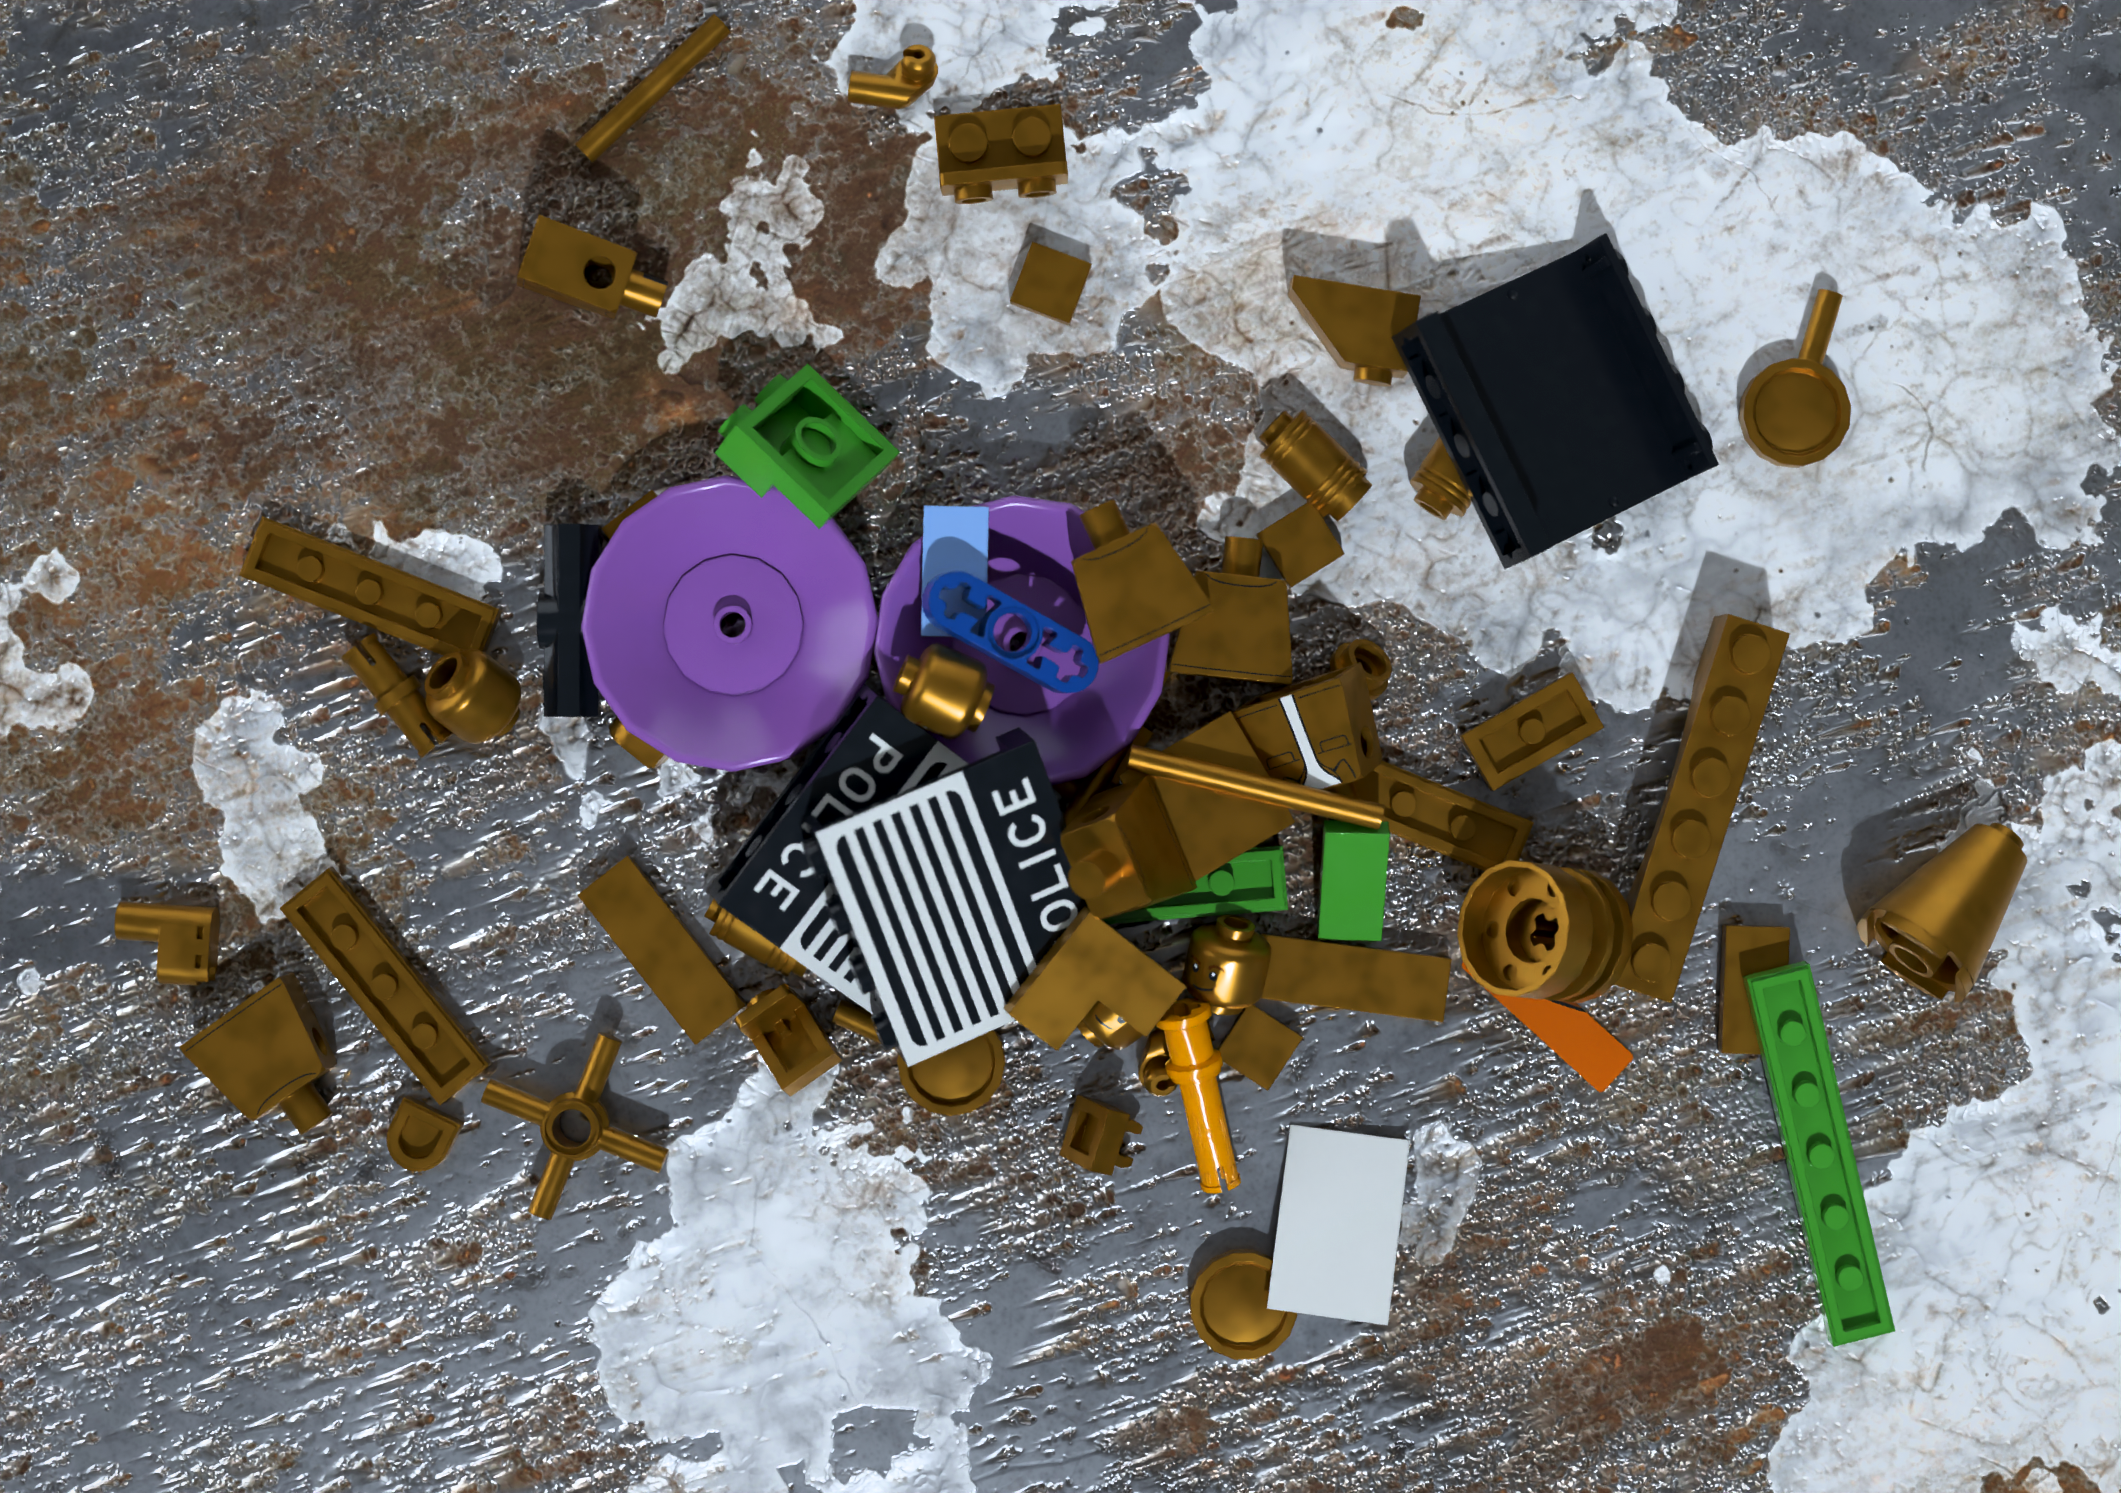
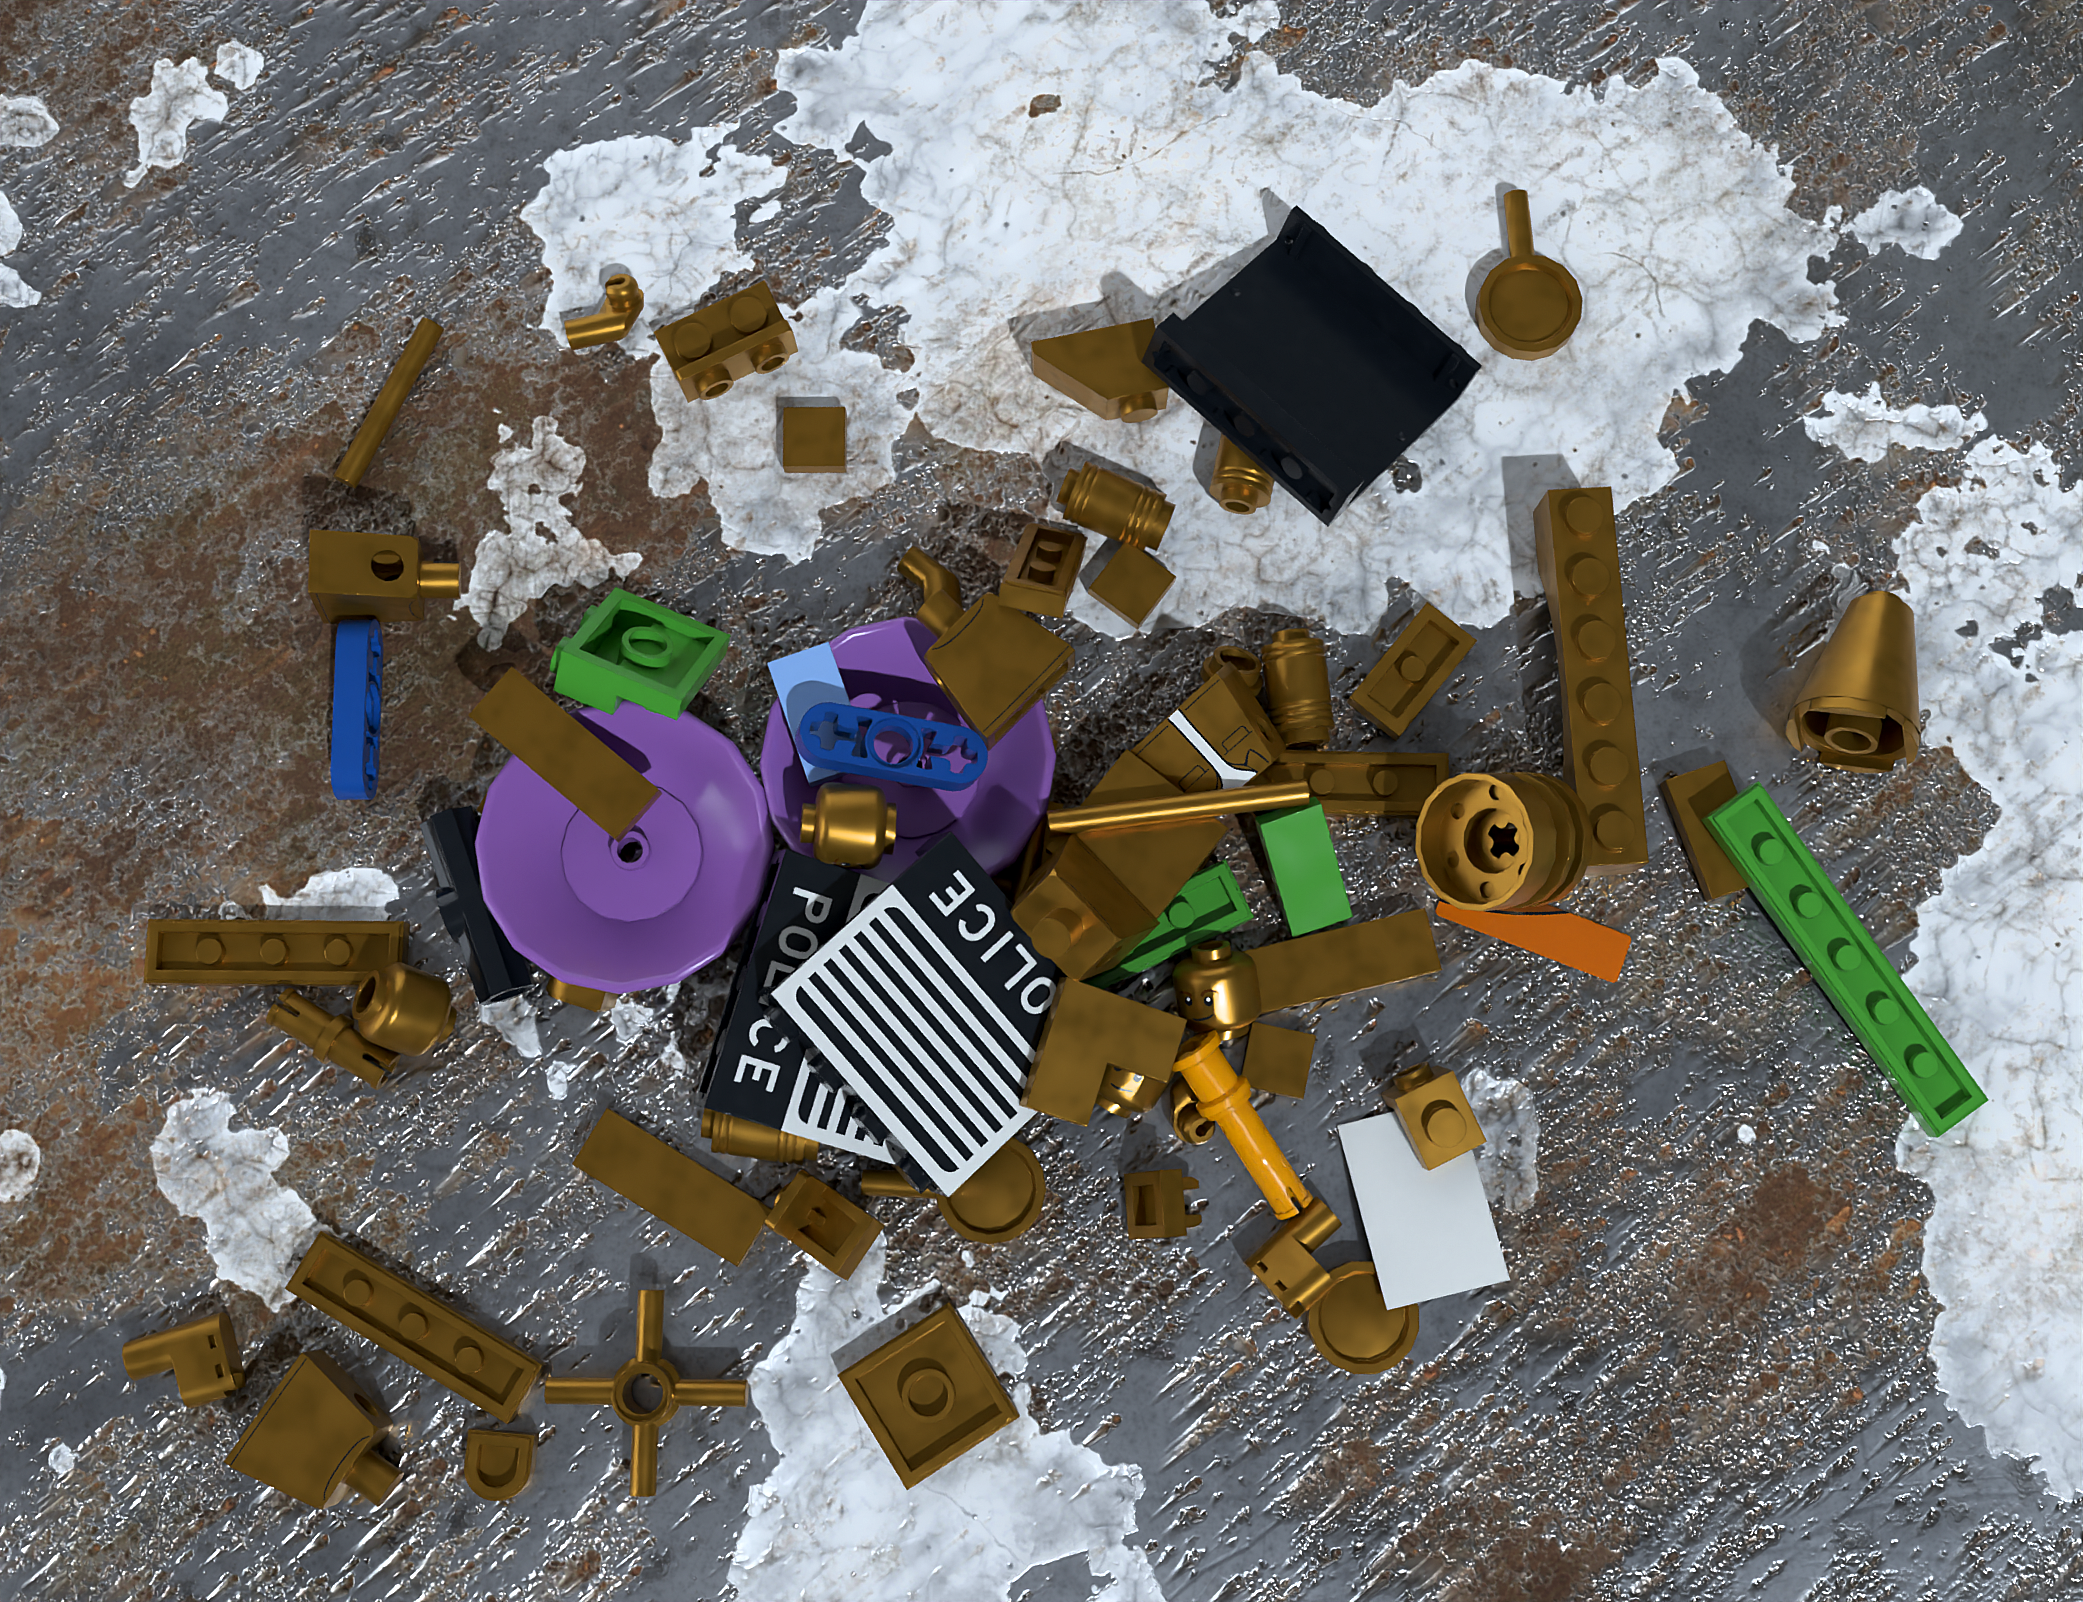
camera: 20 degrees left, 10 degrees down
pearl gold torso [1168,536,1293,686] -> none
none -> blue beam [330,619,383,800]
none -> pearl gold tile [468,667,662,843]
none -> pearl gold tile [837,1302,1020,1490]
none -> pearl gold arm [897,546,963,608]
none -> pearl gold tile [997,523,1088,619]
none -> pearl gold piece [1243,1196,1342,1320]
none -> pearl gold head [1261,628,1335,748]
none -> pearl gold bracket [1381,1062,1487,1171]

